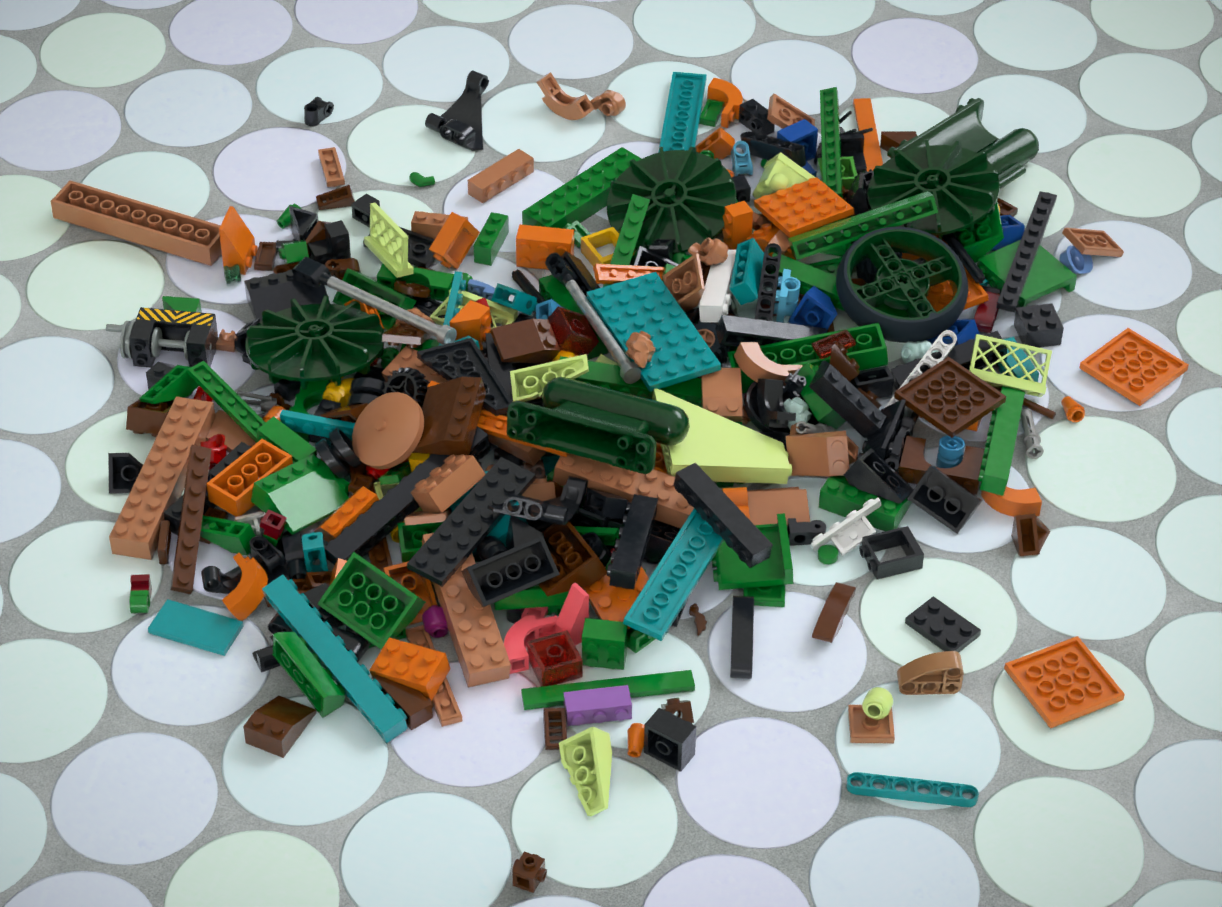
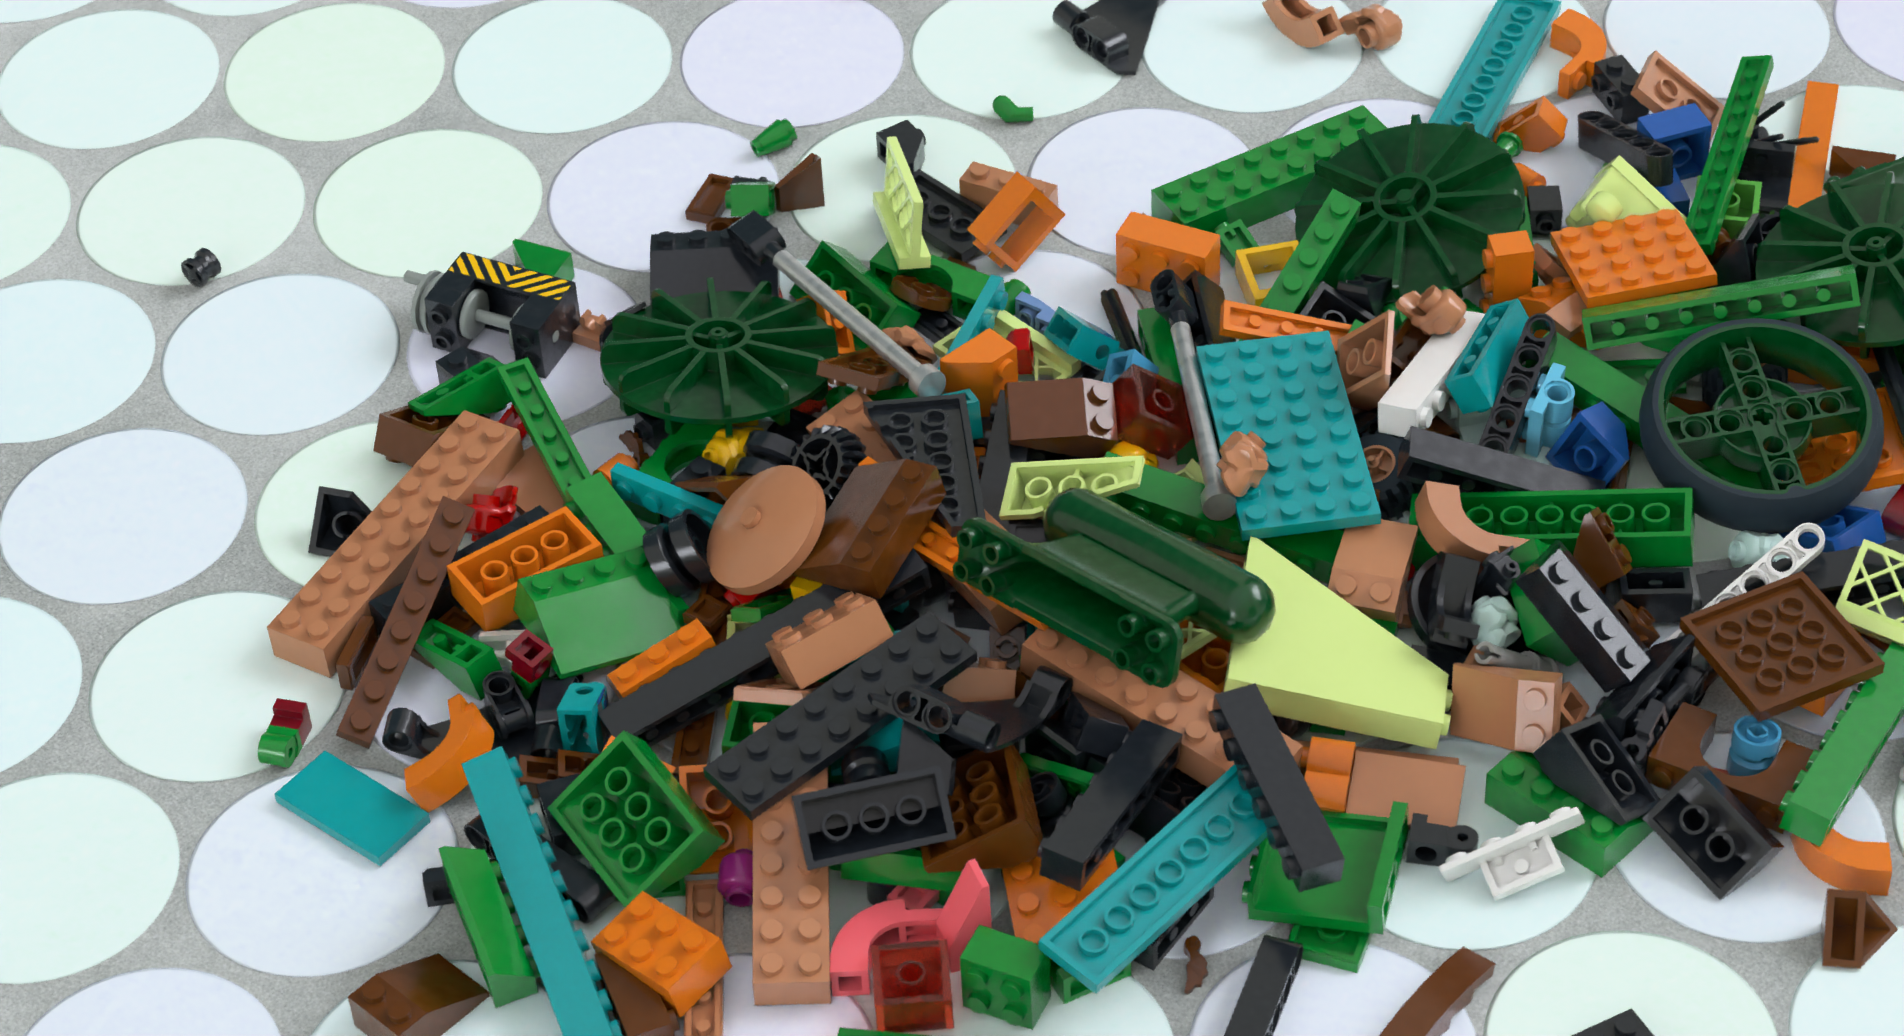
camera: 20 degrees right, 0 degrees up
nougat brick [50,180,222,266] -> none
orange slope [219,206,258,275] -> none
clear green wheel [223,264,241,284] -> none
dark grey plant [237,391,277,418] -> none
black slope [289,206,319,241] -> none
black brick [308,220,351,266] -> none
reddish brown slope [316,185,355,210] -> none
nougat plate [318,147,345,187] -> none
reddish brown piece [325,258,361,280] -> none
nougat brick [467,149,534,203] -> none
green brick [473,212,509,266] -> none
green tile [699,99,725,127] -> none
medium azure piece [731,141,753,176] -> none
clear red tile [812,329,856,359] -> none
green tile [817,545,838,565] -> none
black window [859,526,924,580] -> none

